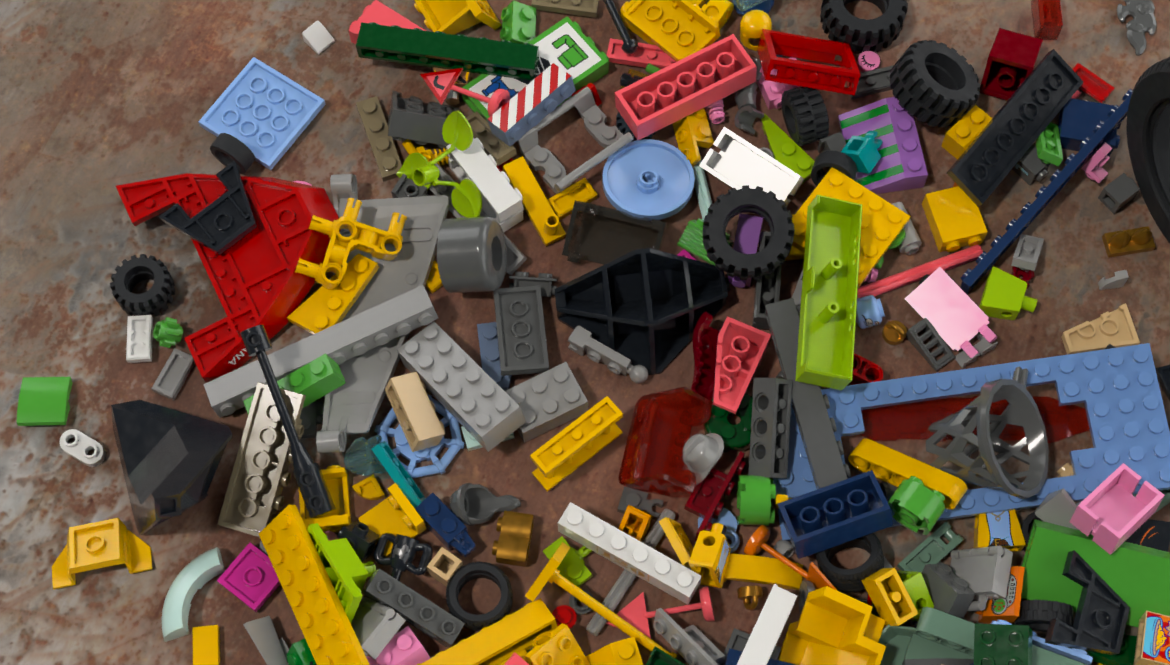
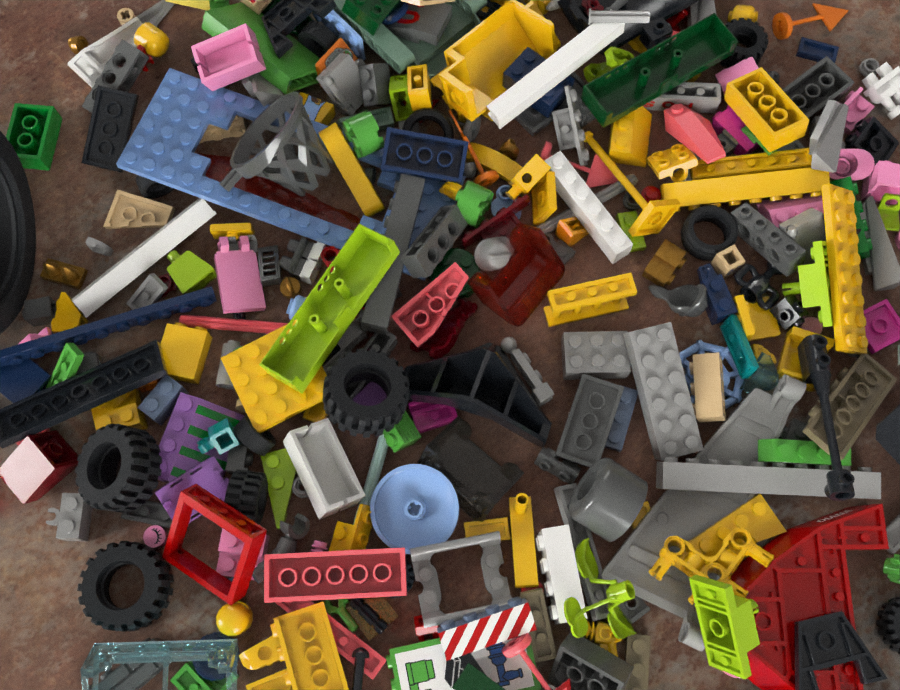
camera: 155 degrees left, 5 degrees up
none -> light grey brick [46,493,93,542]
none -> yellow slope [51,292,88,334]
none -> white tile [72,198,217,318]
none -> sand blue piece [138,375,189,426]
none -> medium lavender piece [154,455,229,523]
none -> yellow plate [210,222,255,240]
none -> hips [279,237,326,285]
none -> lime brick [689,575,760,679]

